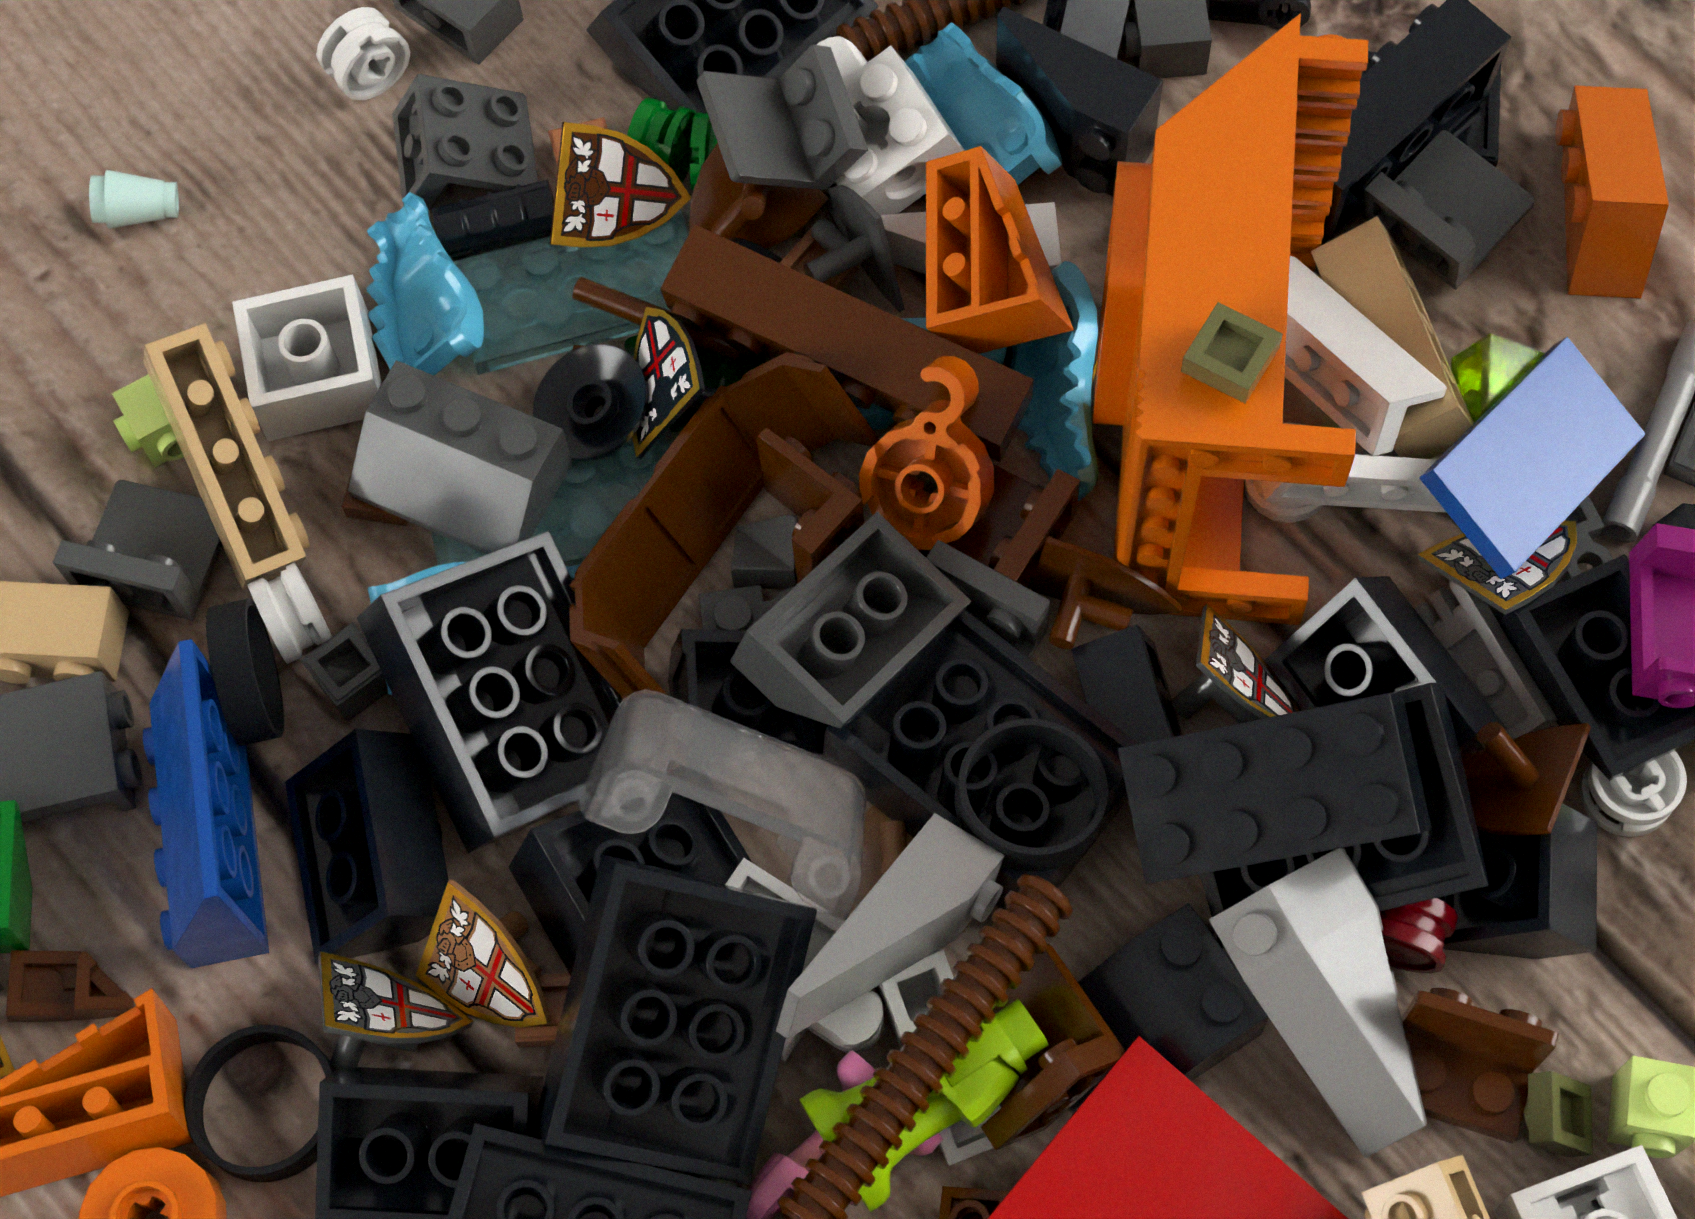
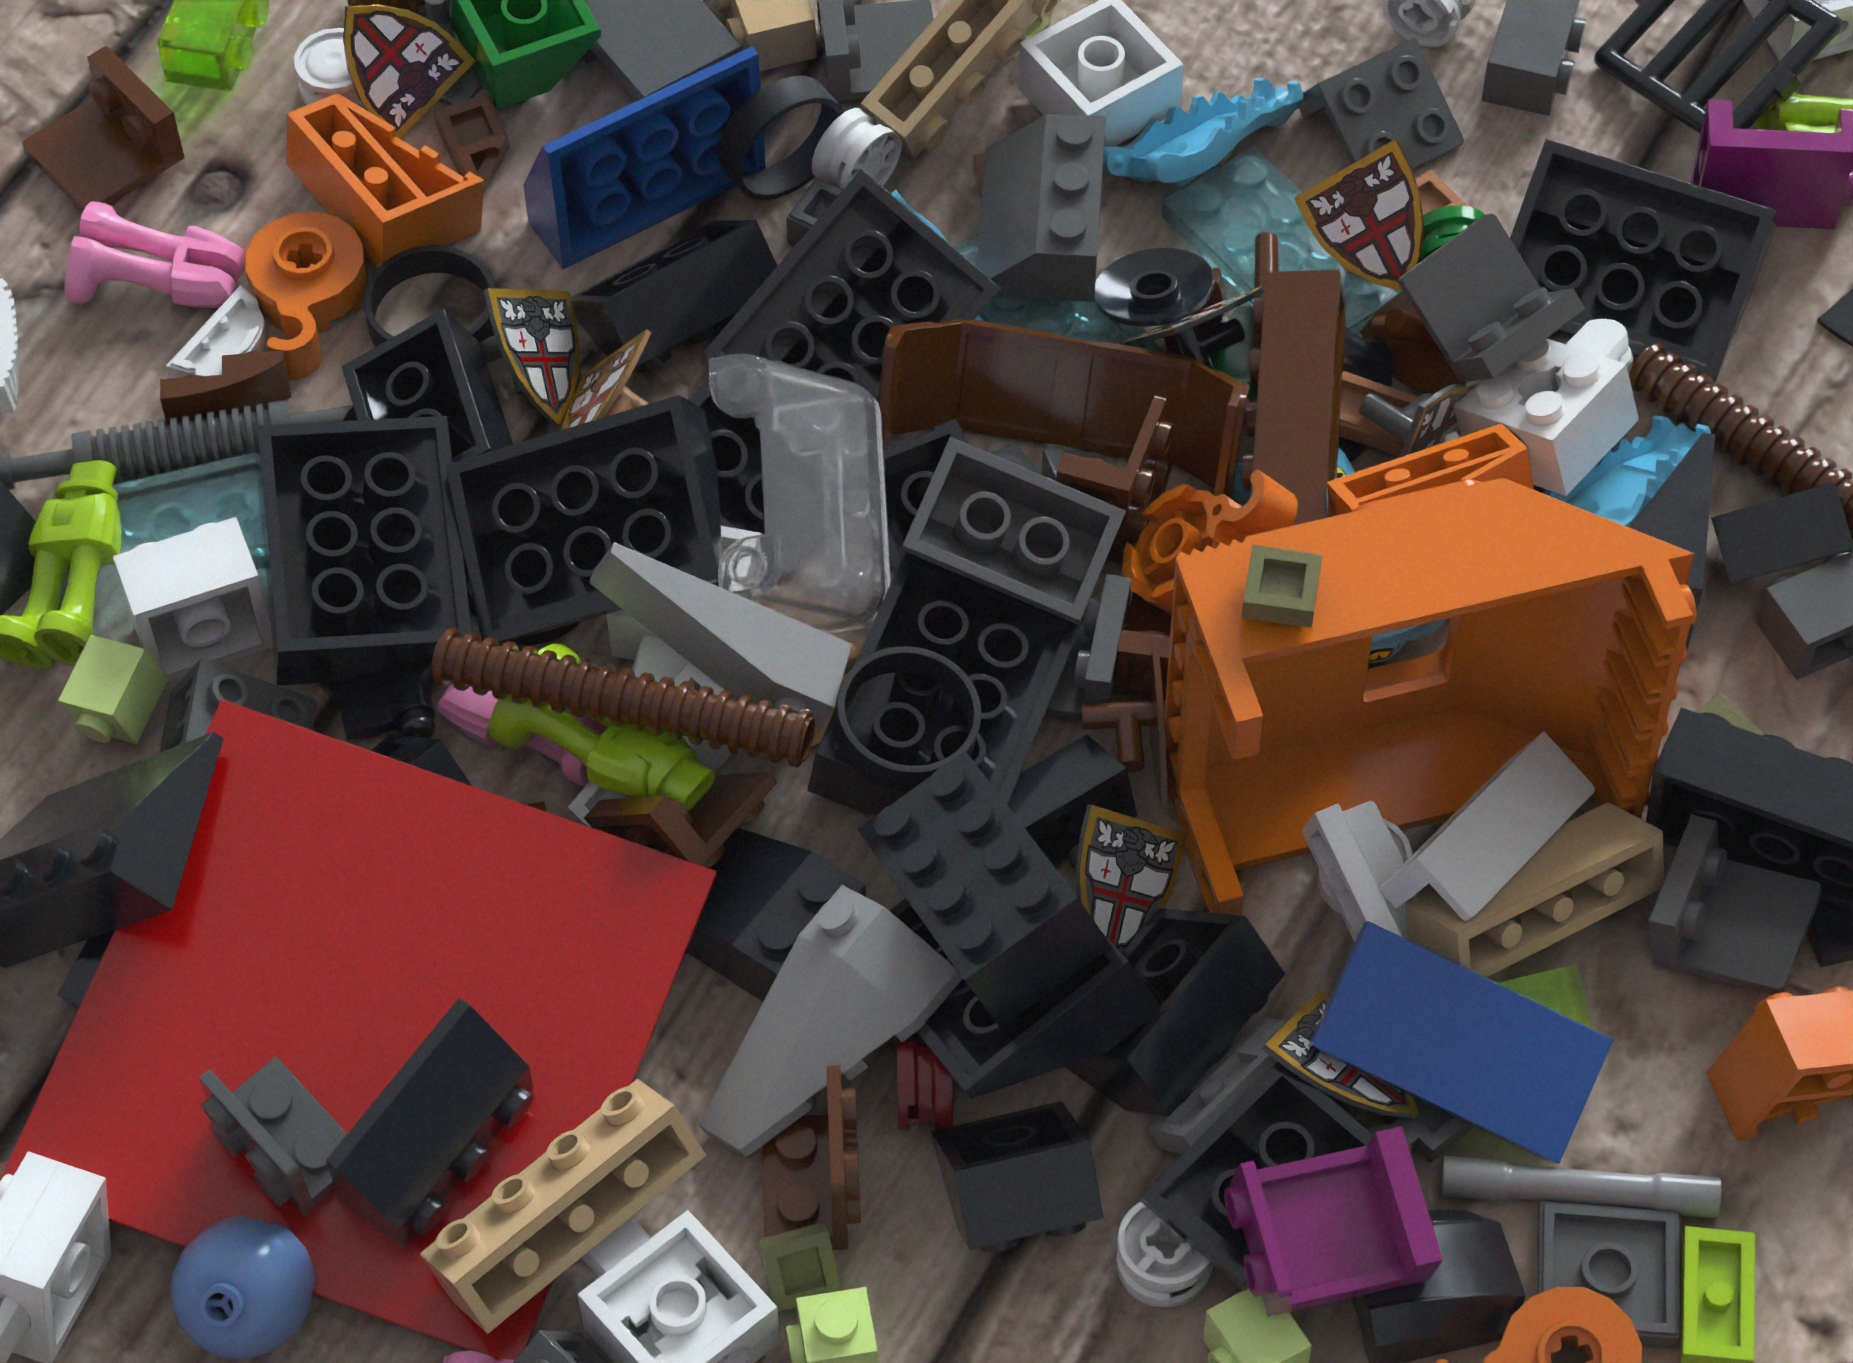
camera: 65 degrees right, 10 degrees down
black axle [432,179,554,258] -> none
reddish brown shield [1461,721,1591,836] -> none

